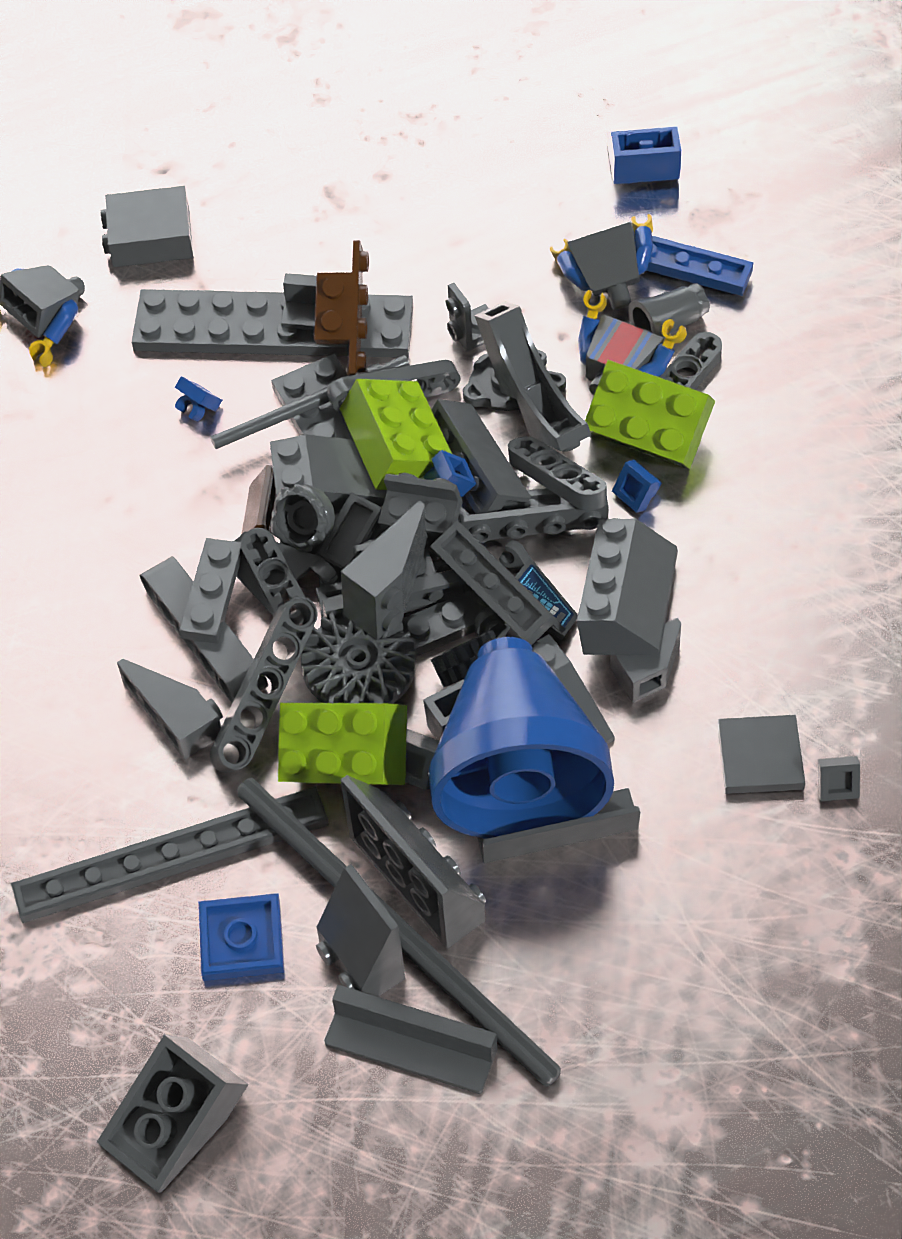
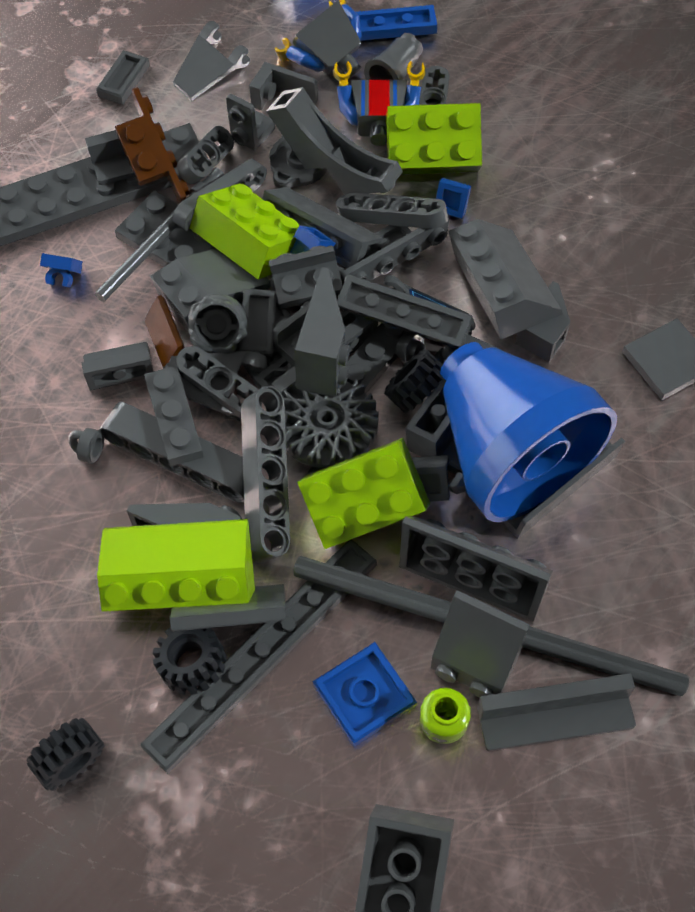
camera: 30 degrees left, 5 degrees up
none -> dark grey tile [68,428,104,464]
none -> dark grey panel [81,342,154,391]
none -> dark grey tile [96,50,150,105]
none -> lime slope [97,519,255,612]
none -> black tyre [153,627,226,695]
none -> dark grey tile [170,584,286,631]
none -> dark grey flag [173,21,250,101]
none -> dark grey beam [177,126,234,184]
none -> dark grey bracket [249,62,318,110]
none -> lime head [420,688,471,744]

